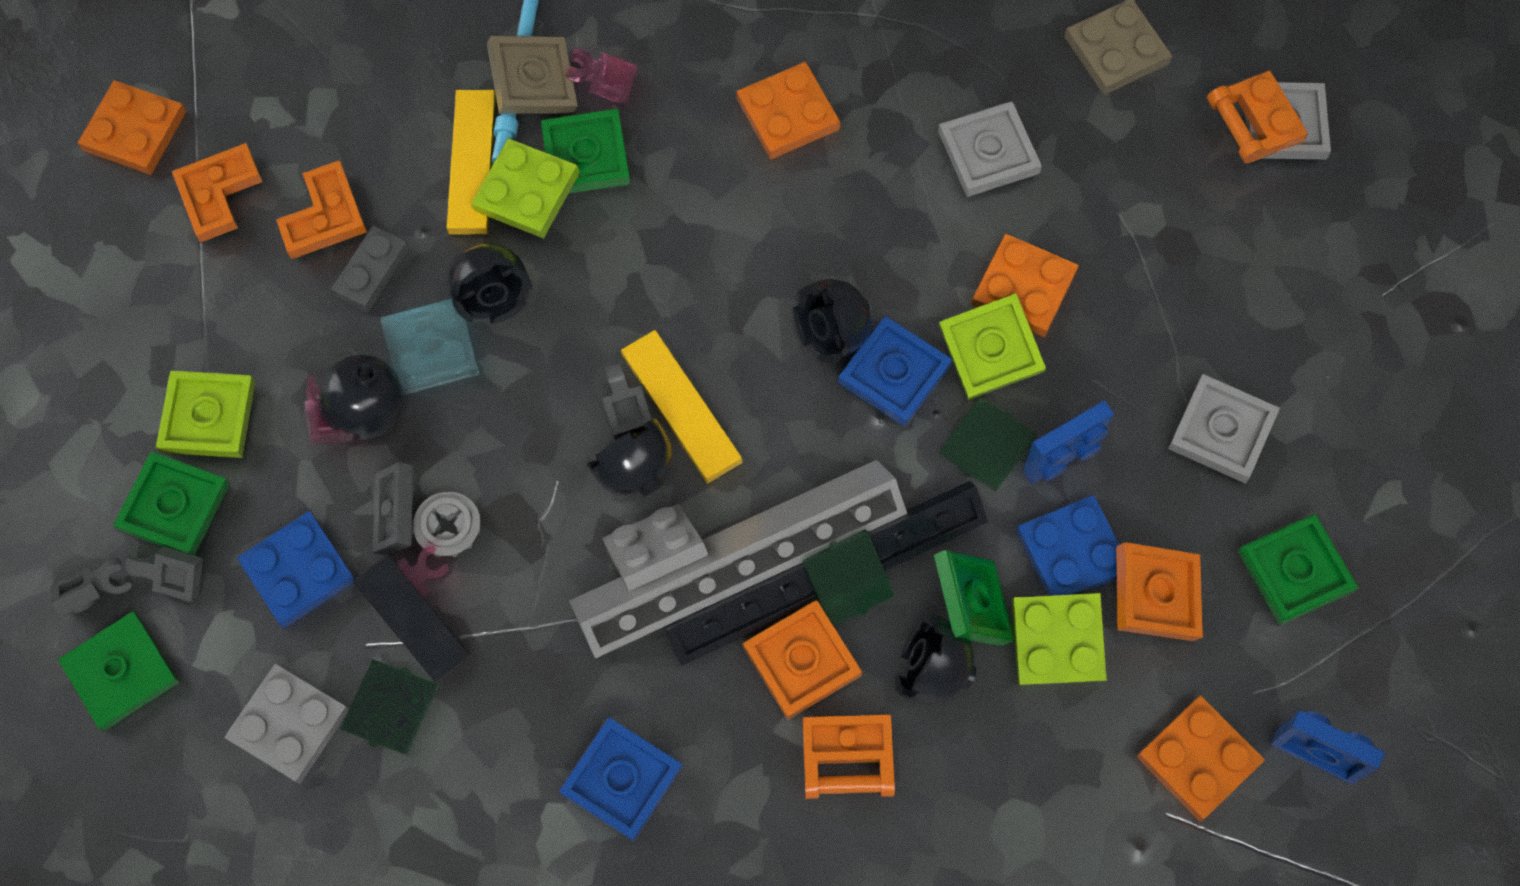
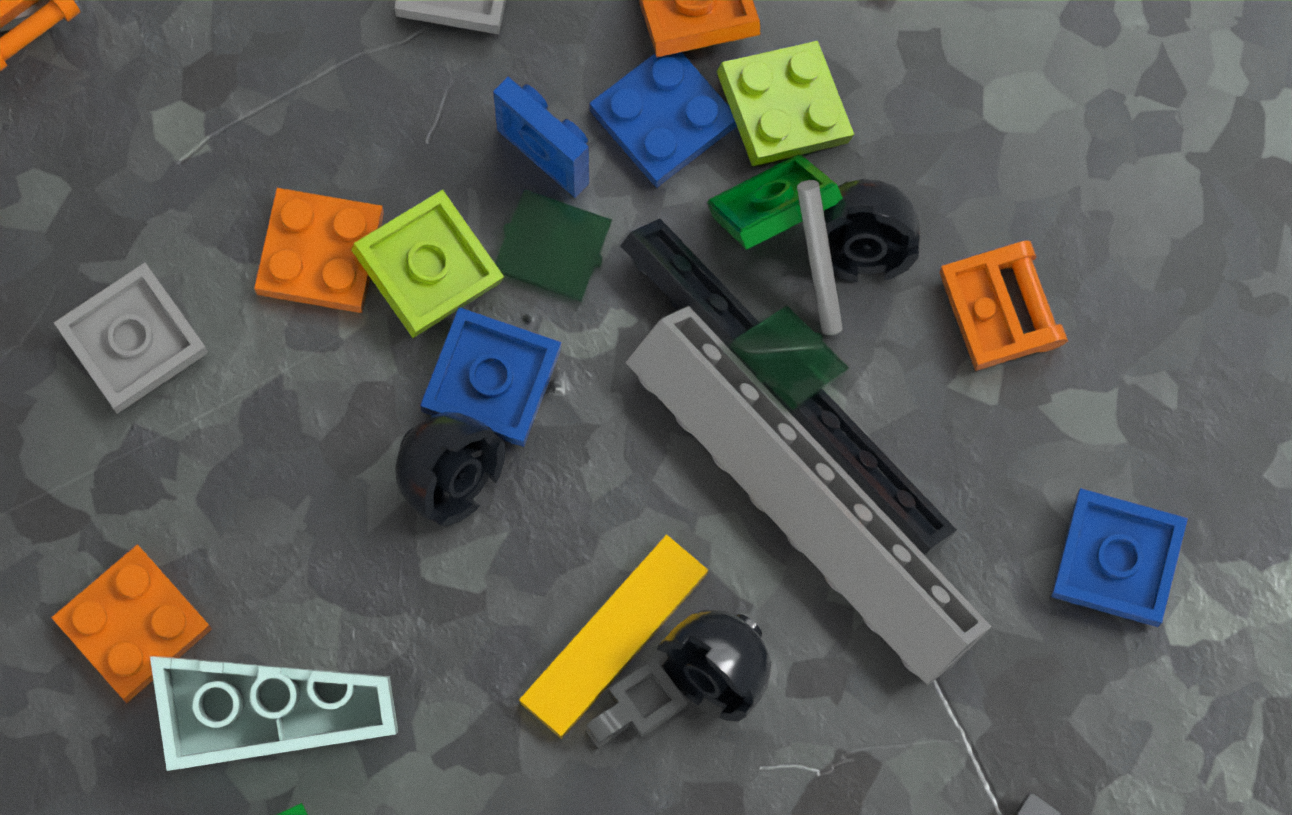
camera: 110 degrees left, 5 degrees up
light grey plate [602,504,708,592] -> none
orange plate [743,600,862,720] -> none
none -> light aqua wedge [150,656,398,771]
none -> light grey bar [797,180,843,335]

